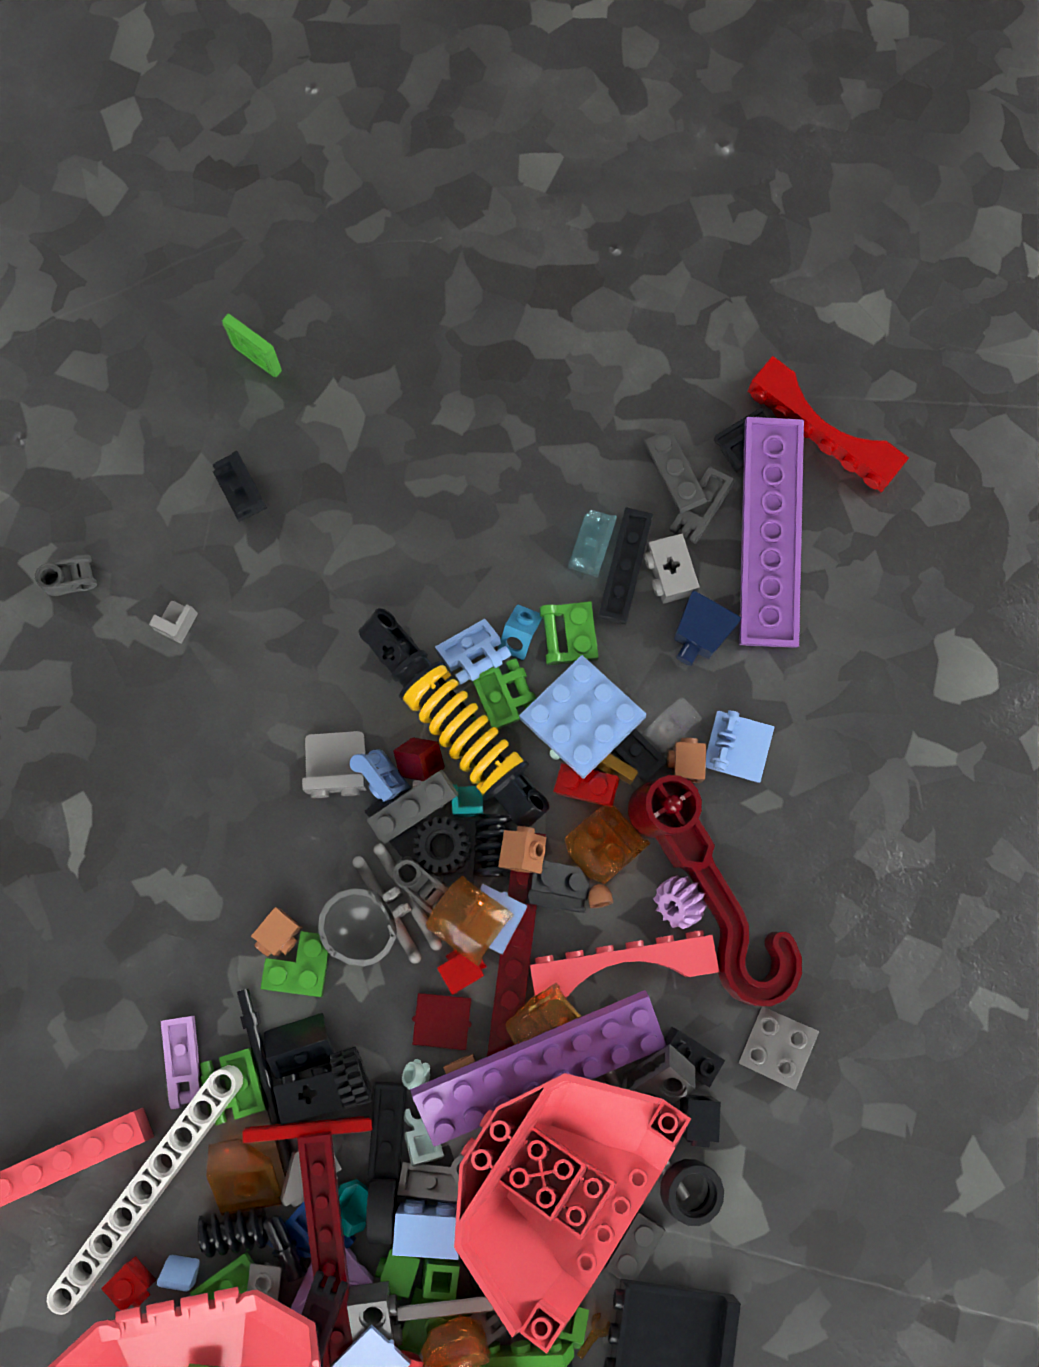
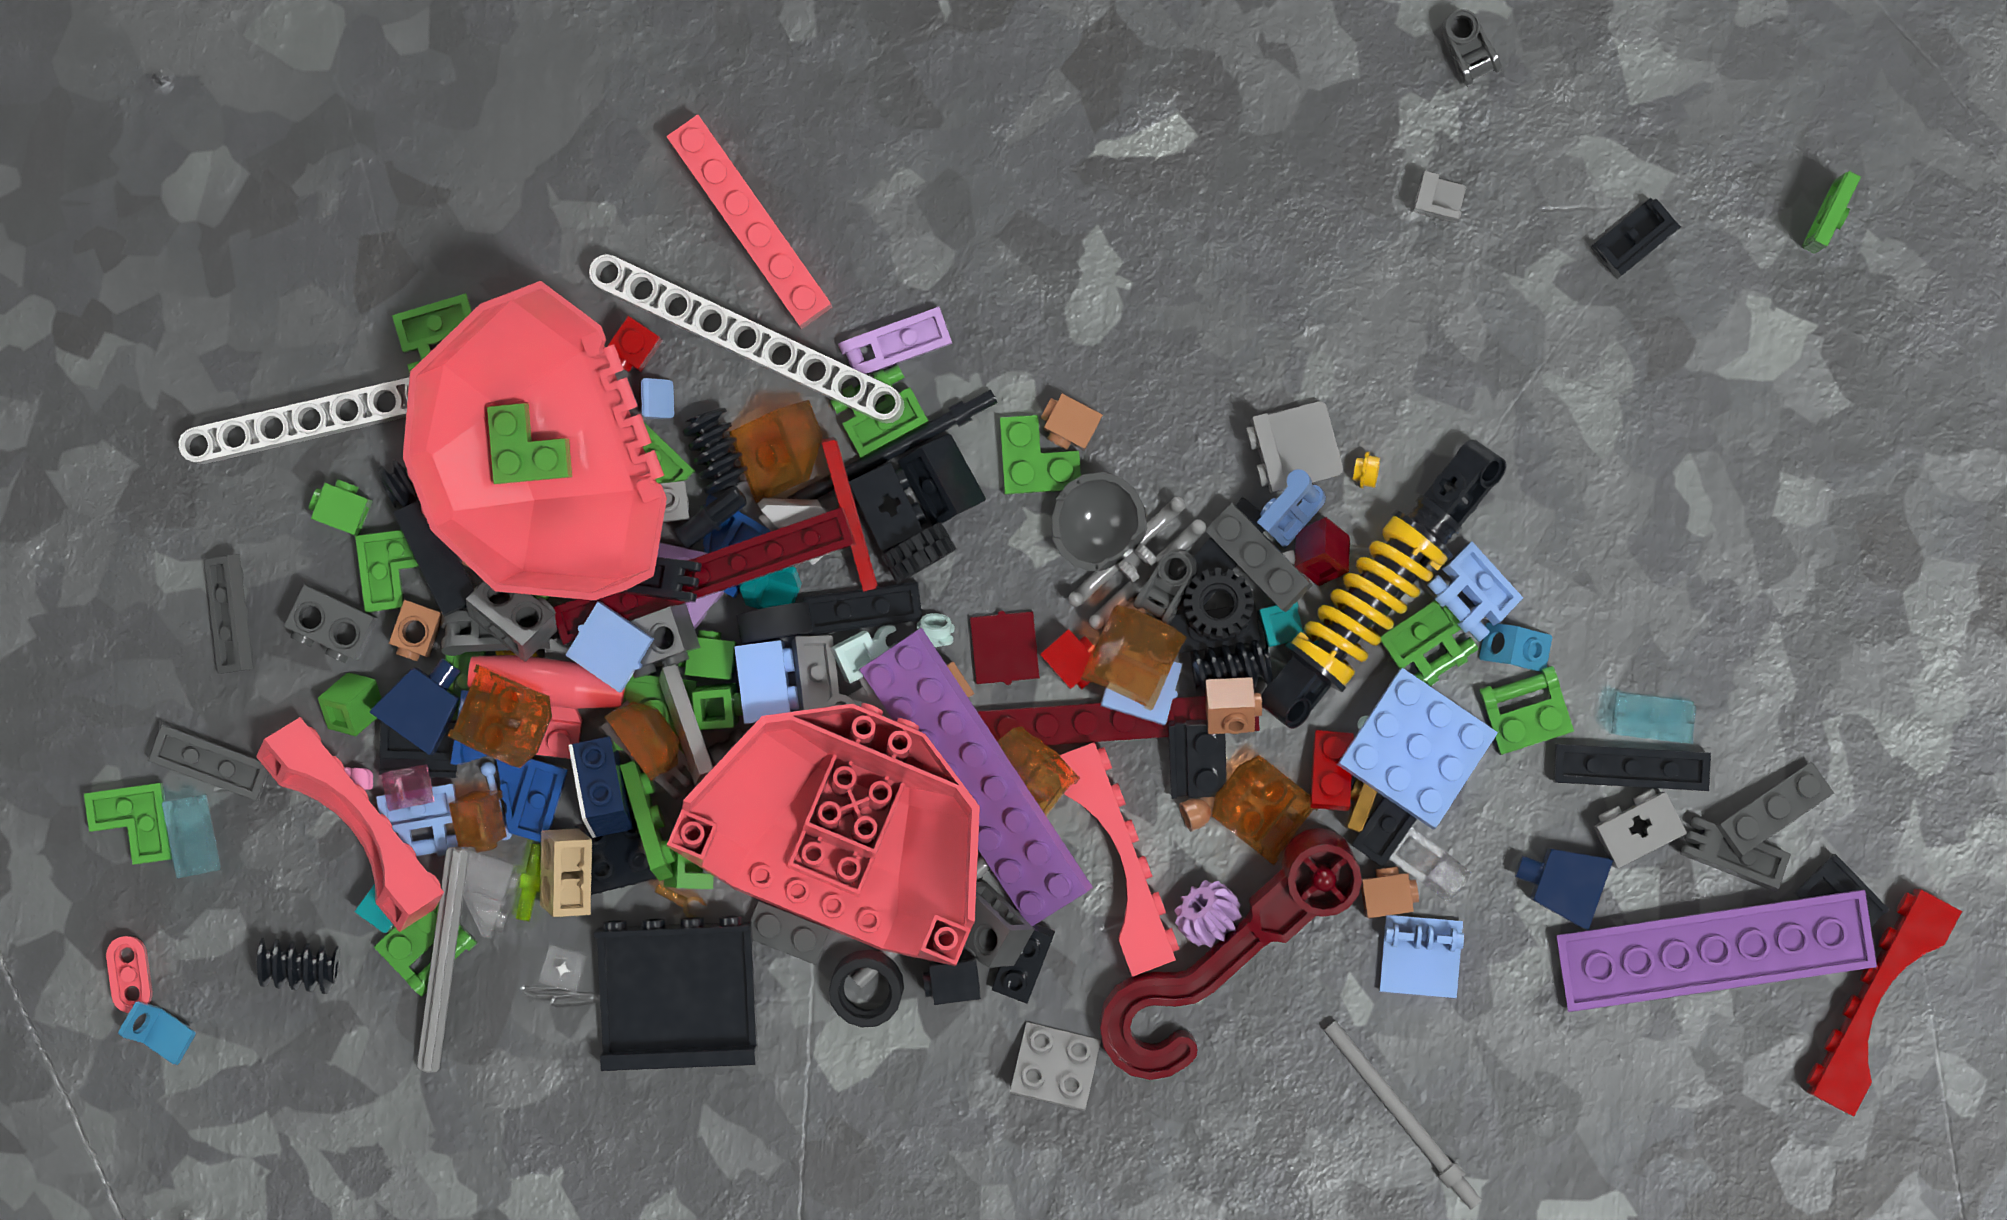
camera: 80 degrees right, 10 degrees up
none -> light grey bar [1324,1020,1482,1210]
none -> yellow plate [1353,451,1380,489]

